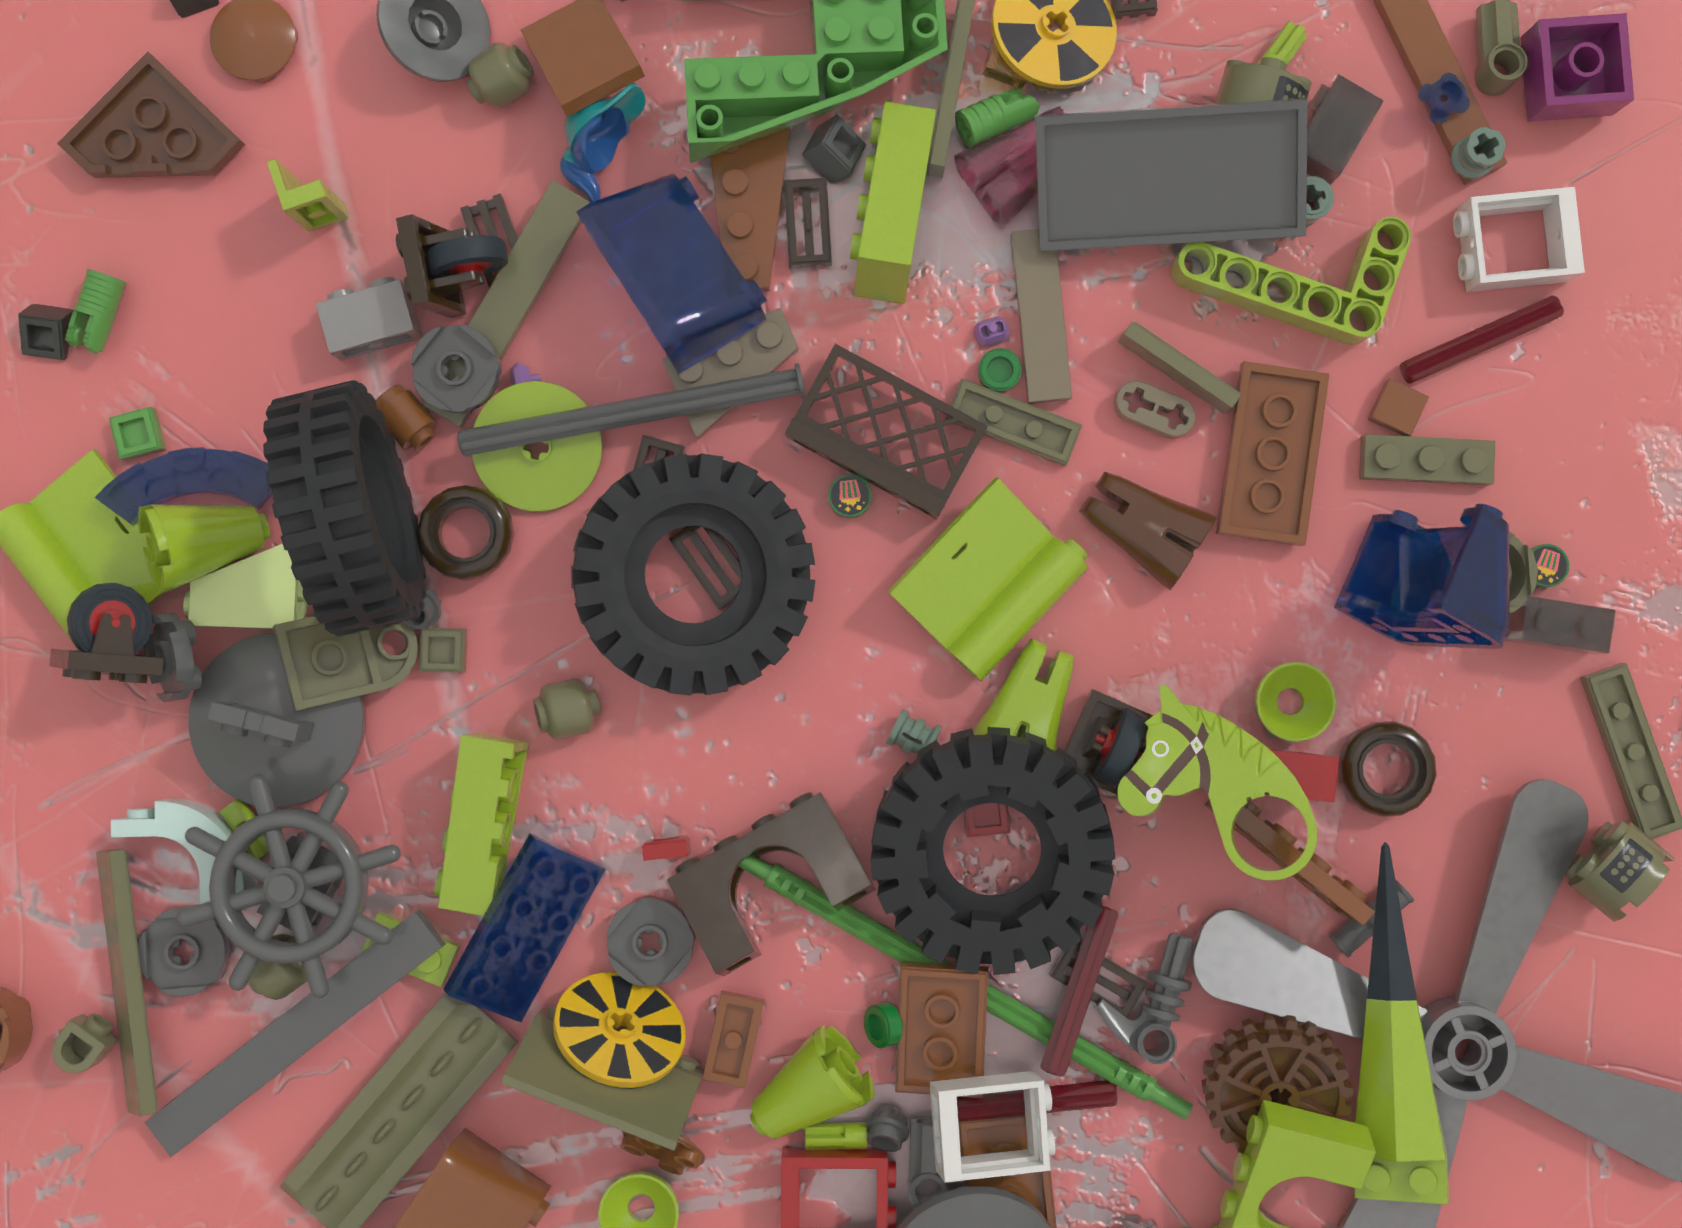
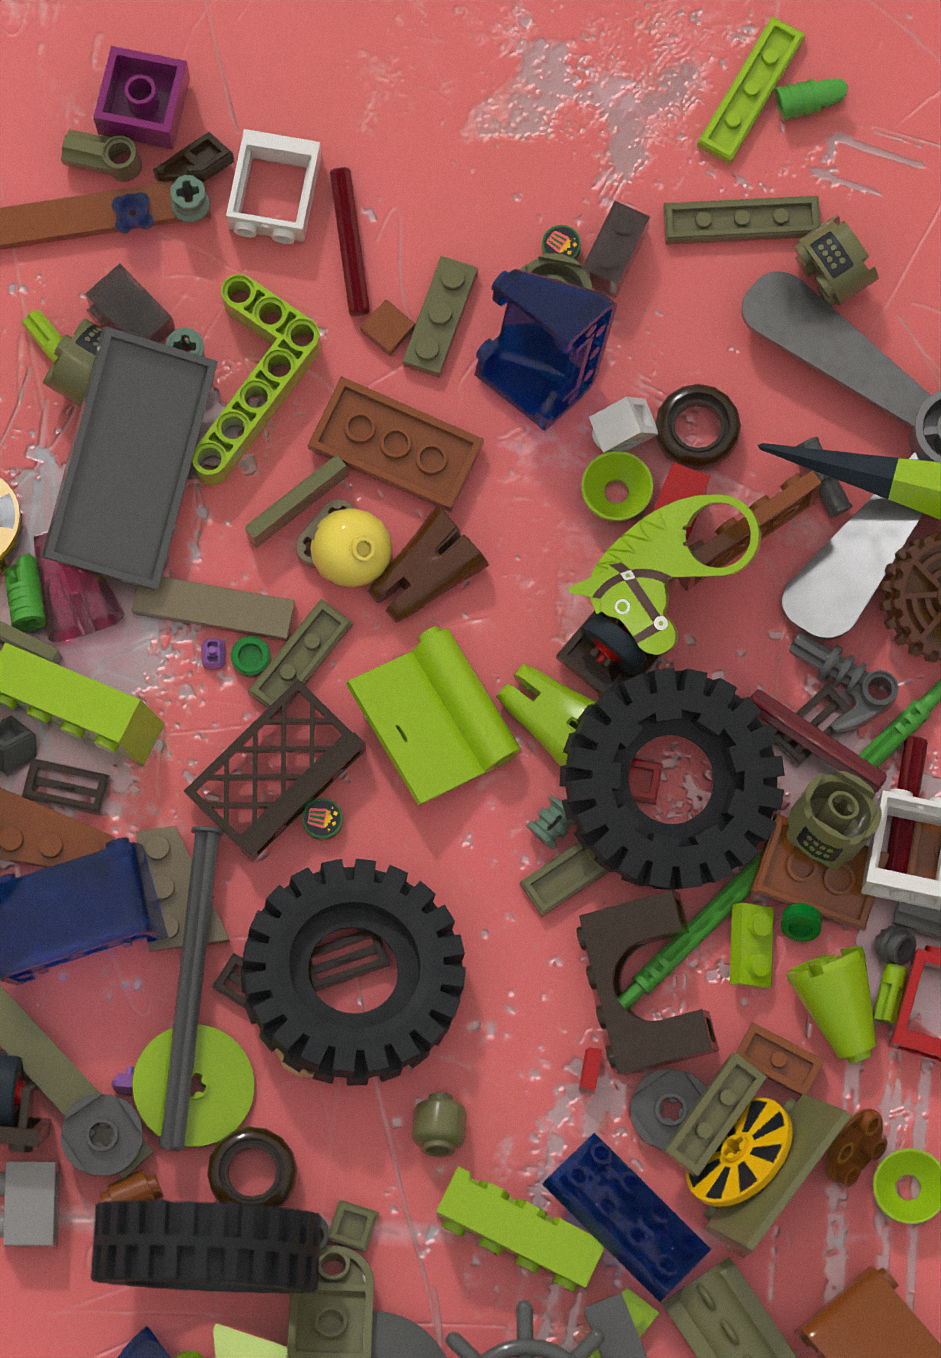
camera: 75 degrees left, 10 degrees down
none -> dark brown tile [153,132,234,182]
none -> light yellow cylinder [310,508,393,588]
none -> olive tile [520,842,608,917]
none -> white brick [589,396,659,453]
none -> olive plate [662,1052,767,1177]
none -> lime plate [730,903,774,989]
none -> olive brick [786,771,882,869]

